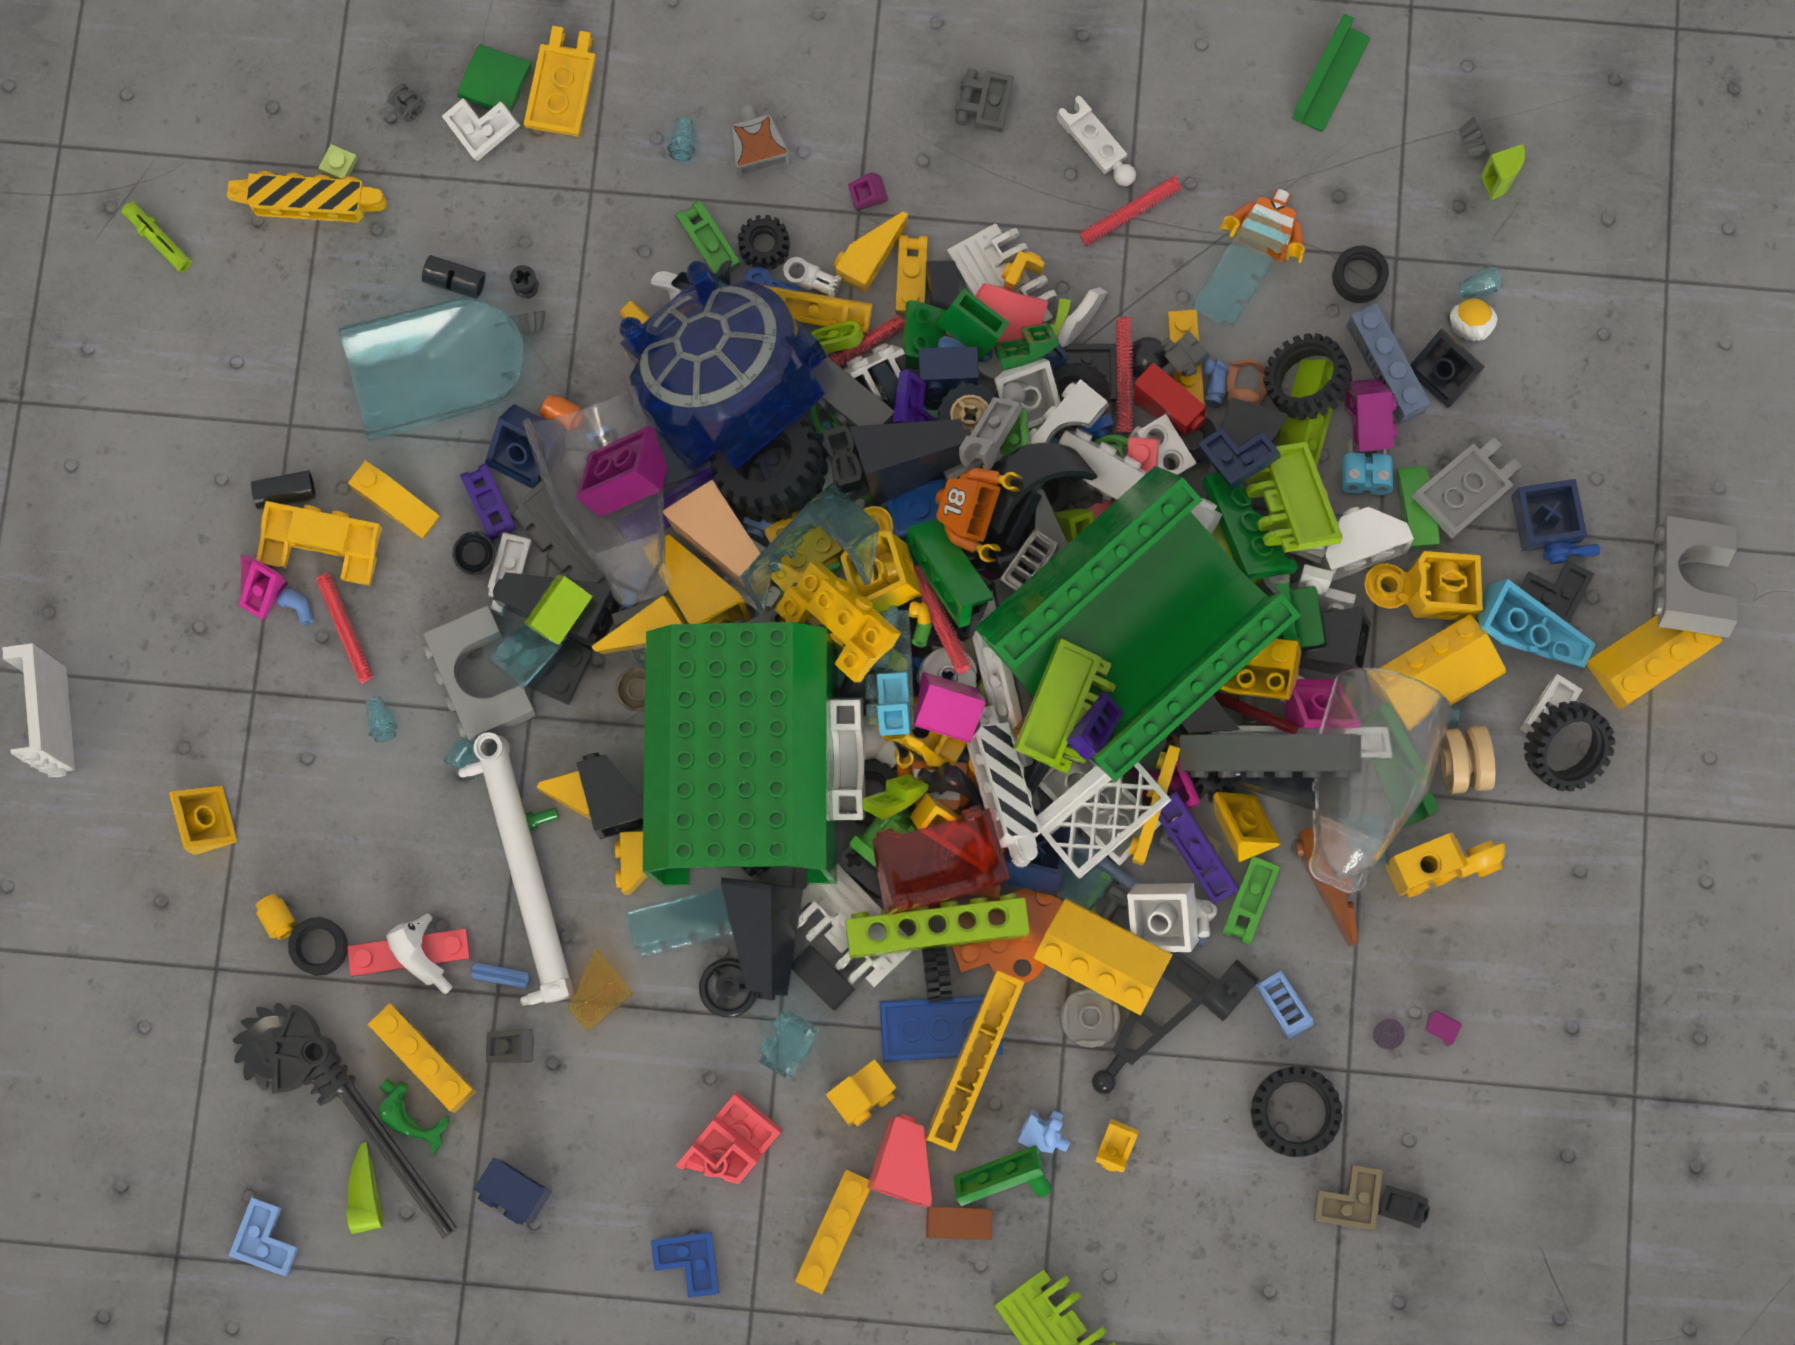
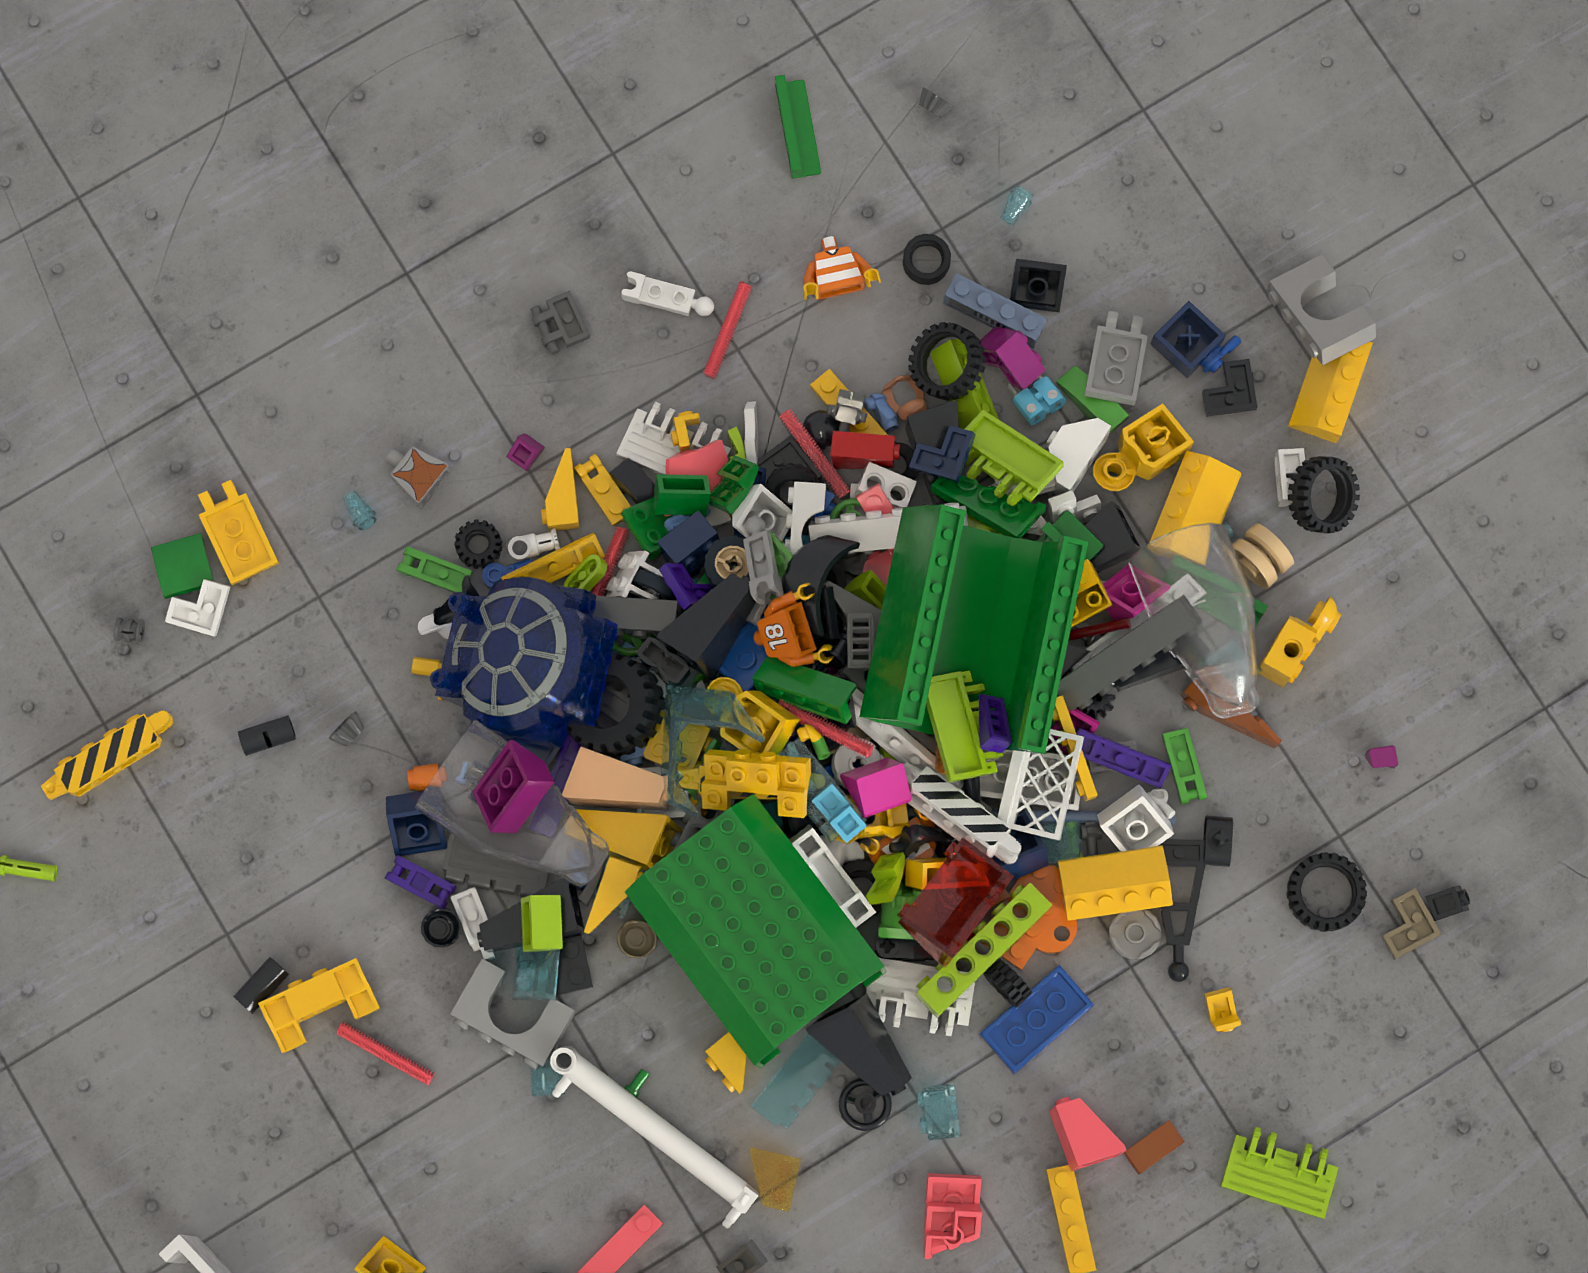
camera: 40 degrees left, 0 degrees up
dark pink slope [238,554,288,620] -> none
medium blue arm [277,588,314,625] -> none
yellowish green plate [318,144,358,179] -> none
clear light blue windscreen [338,299,524,440] -> none
yellow slope [348,460,440,540] -> none
clear light blue cone [365,697,398,742] -> none
white animal [386,913,453,994] -> none
medium blue axle [471,962,530,989] -> none
black bush [510,265,539,299] -> none
yellow slope [537,771,591,820] -> none
black slope [576,752,644,840] -> none
black slope [791,944,855,1011] -> none
yellow brick [826,1059,897,1127] -> none
yellow slope [925,970,1025,1151] -> none
green piece [954,1145,1052,1206] -> none
light blue piece [1018,1109,1071,1153] -> none
clear light blue windscreen [1192,208,1289,325] -> none
yellow slope [1213,792,1281,862] -> none
light blue slope [1256,970,1314,1040] -> none
clear purple tile [1373,1019,1405,1050] -> none
hair [1450,298,1498,342] -> none
medium azure wedge [1478,579,1596,669] -> none
lime brick [1480,144,1525,201] -> none

